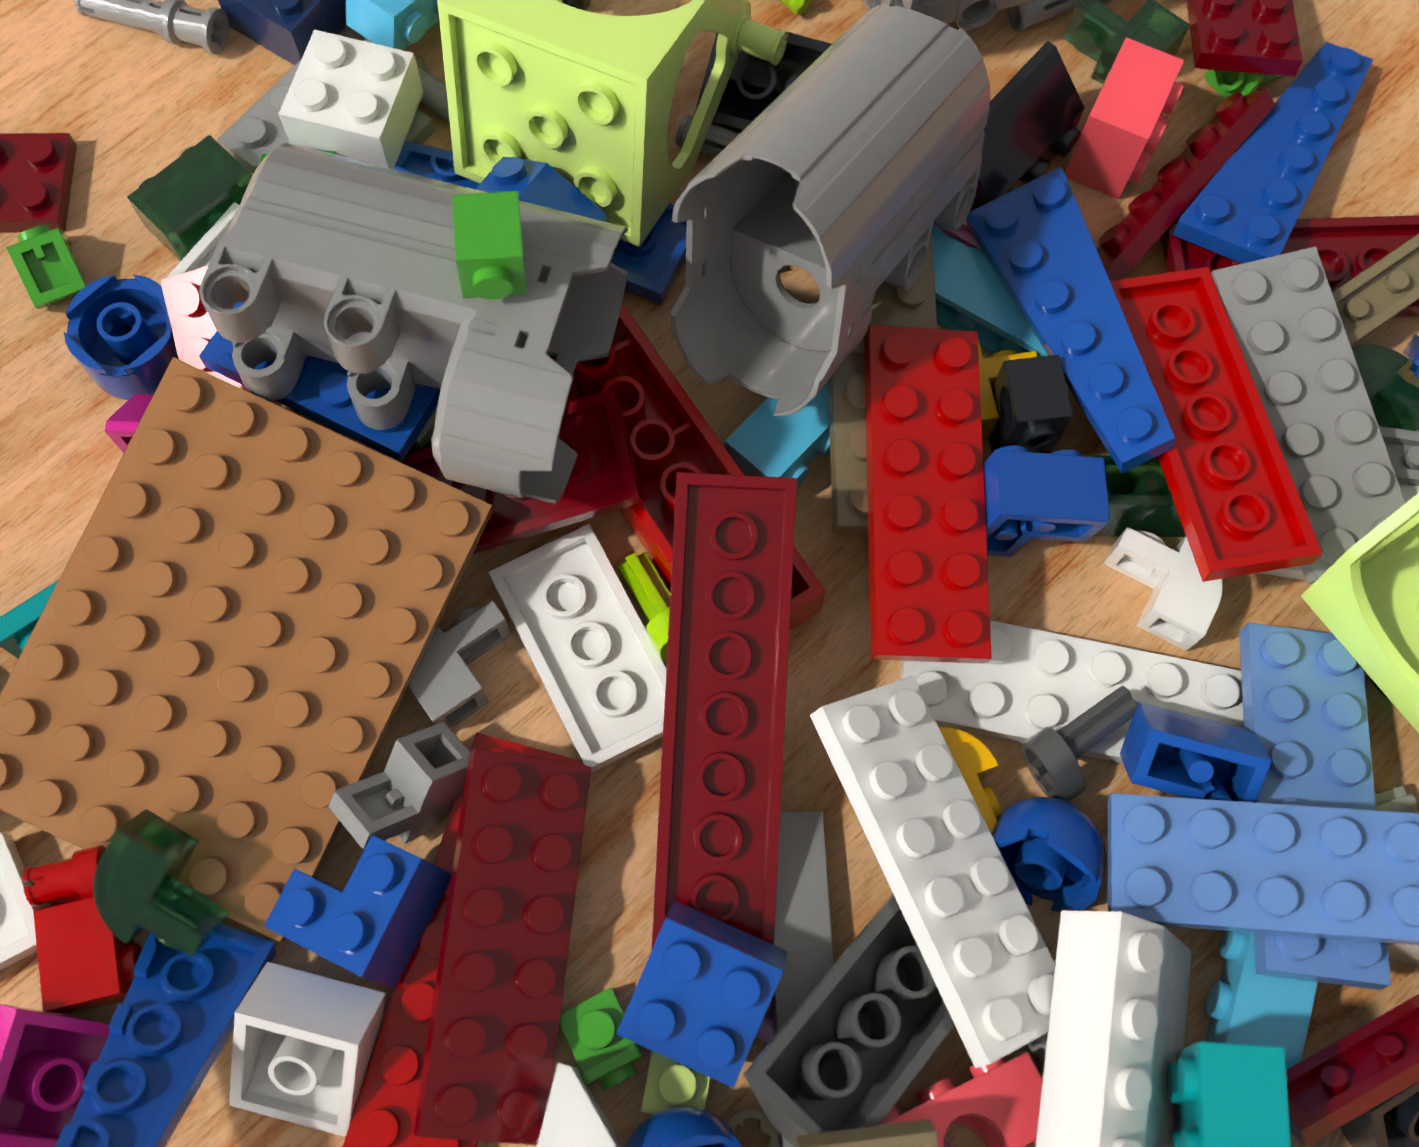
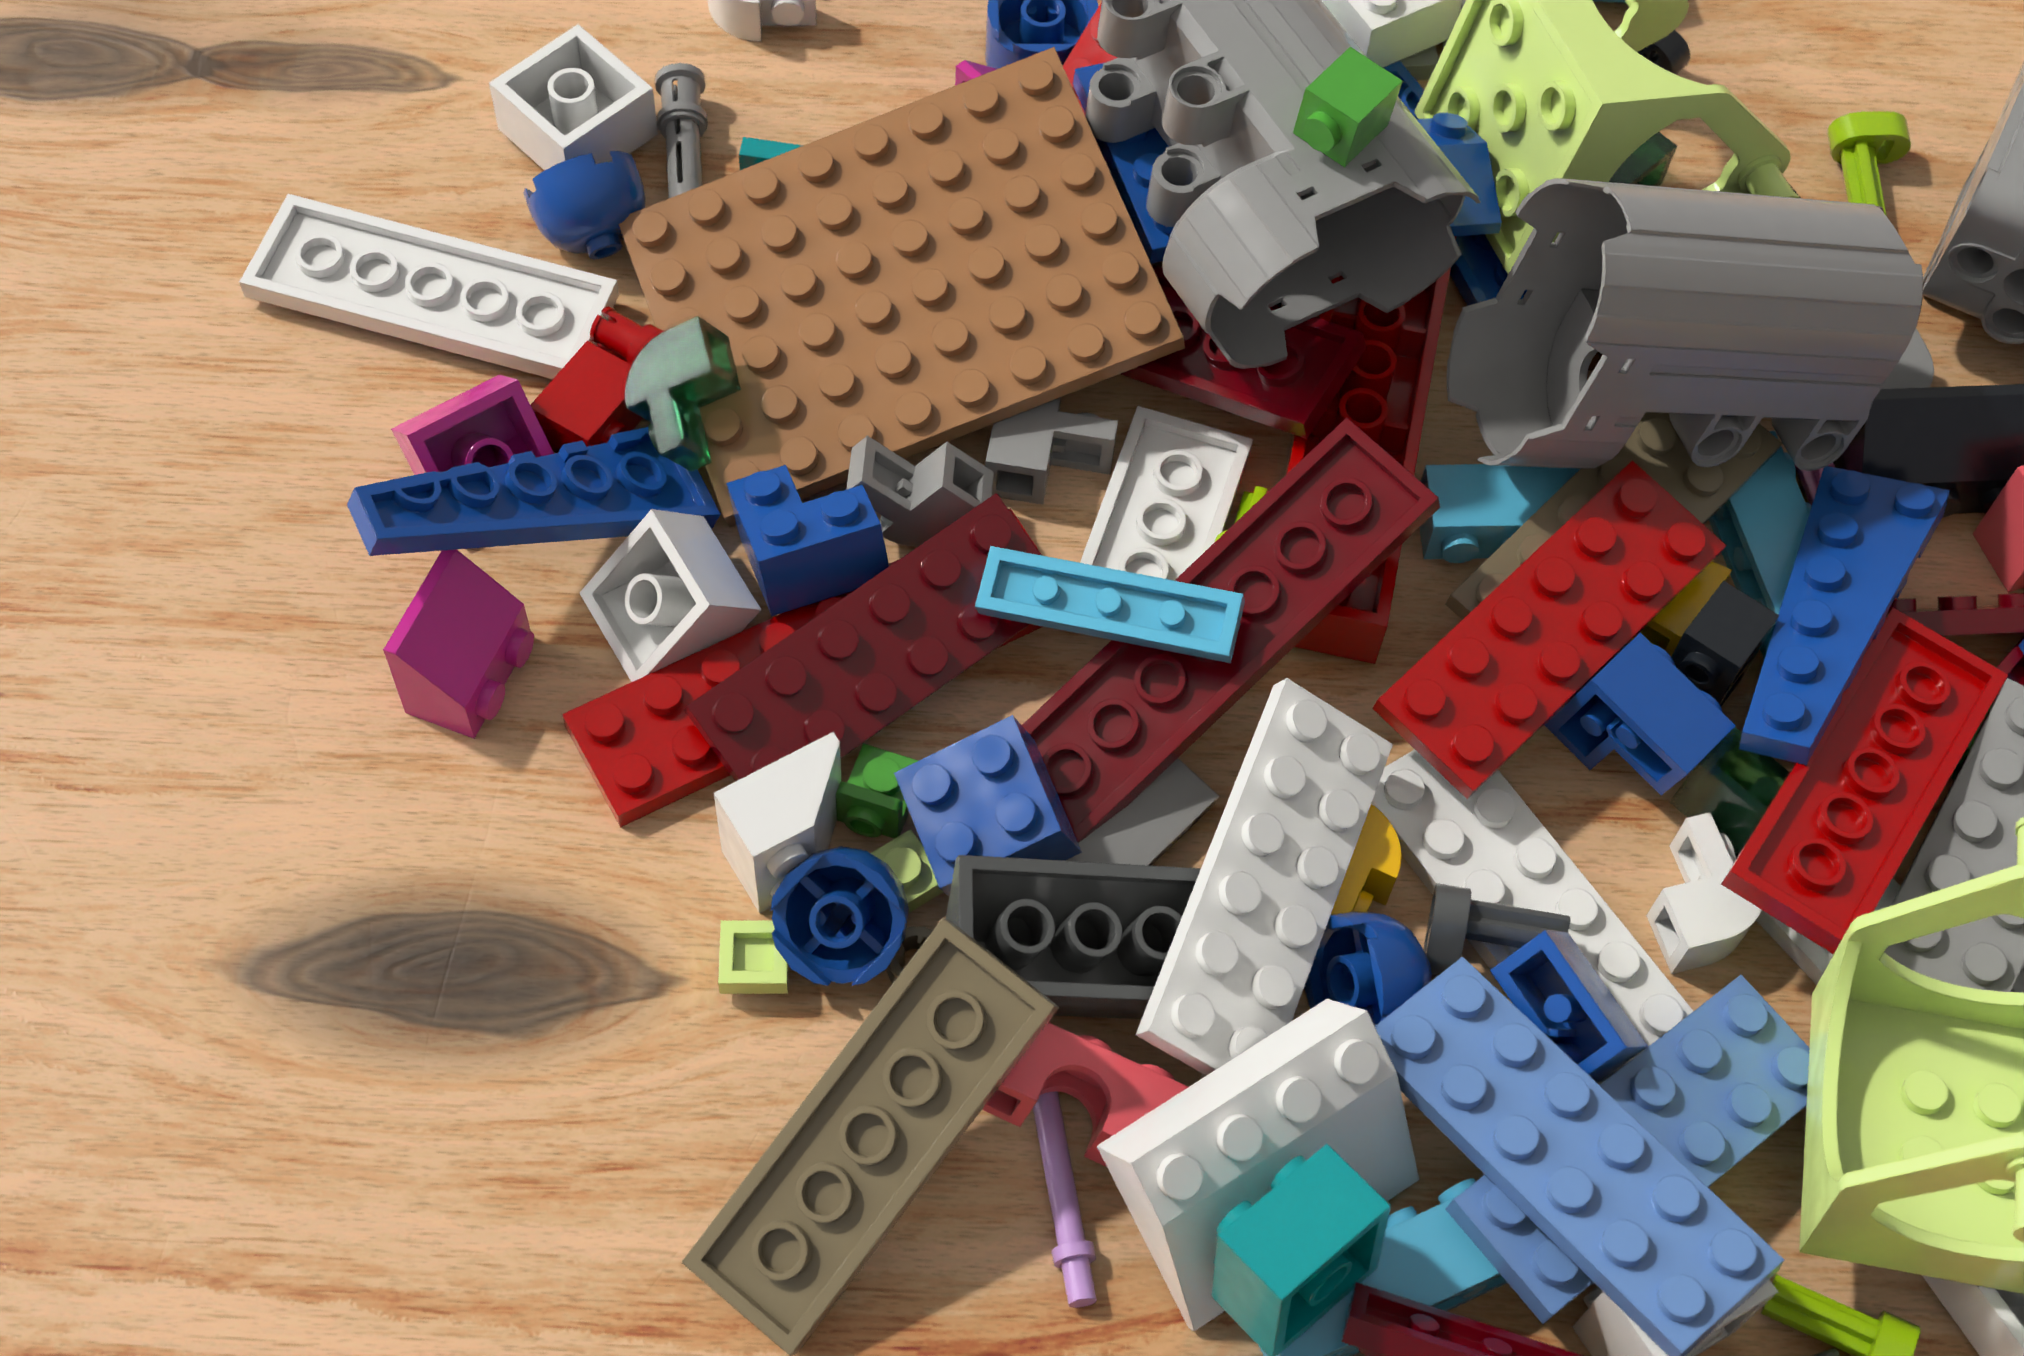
camera: 45 degrees right, 10 degrees down
none -> medium azure plate [975,546,1245,663]

